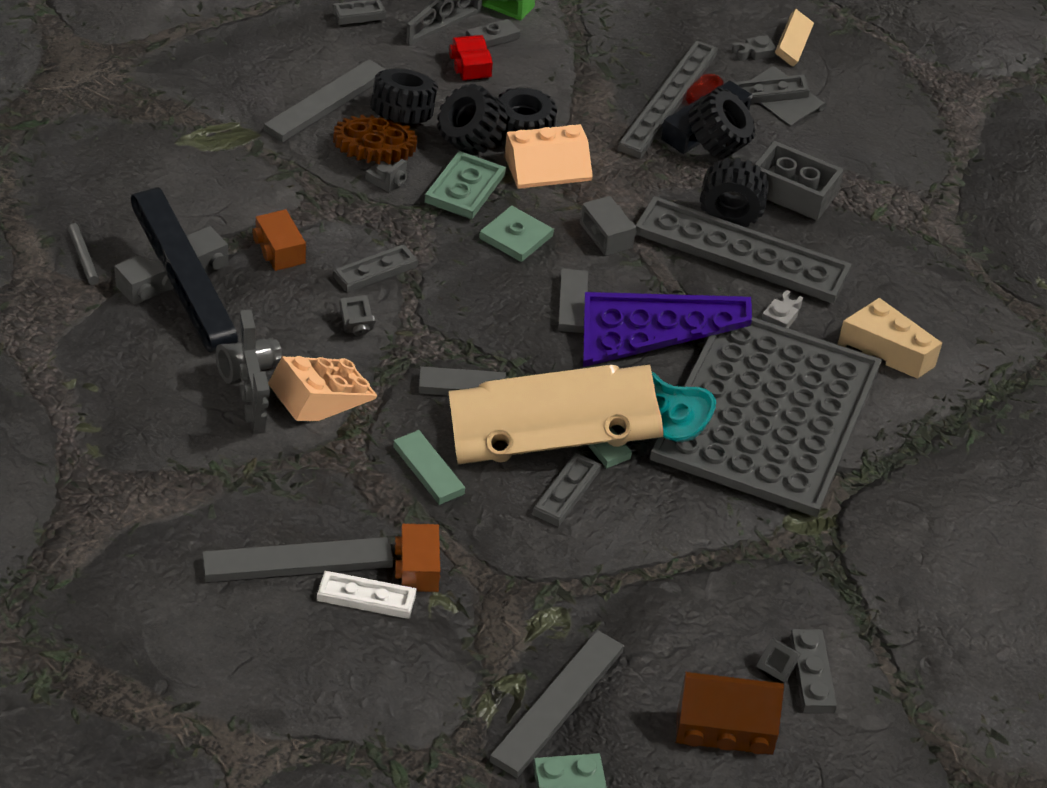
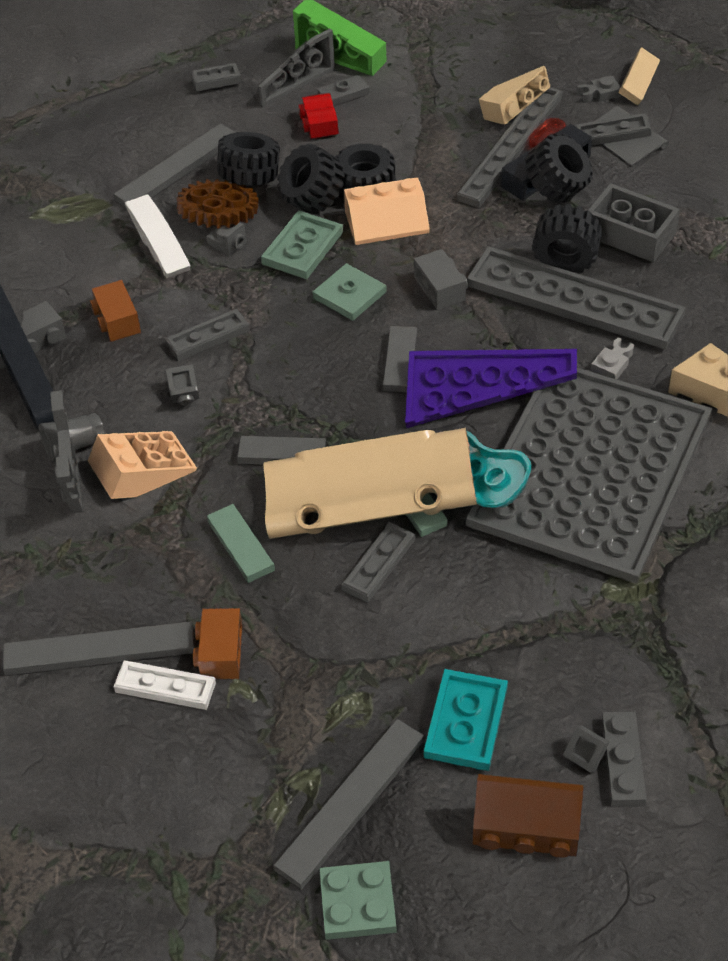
camera: 10 degrees right, 5 degrees up
none -> white slope [125,194,190,279]
none -> teal plate [424,669,508,771]
none -> tan slope [479,66,550,125]

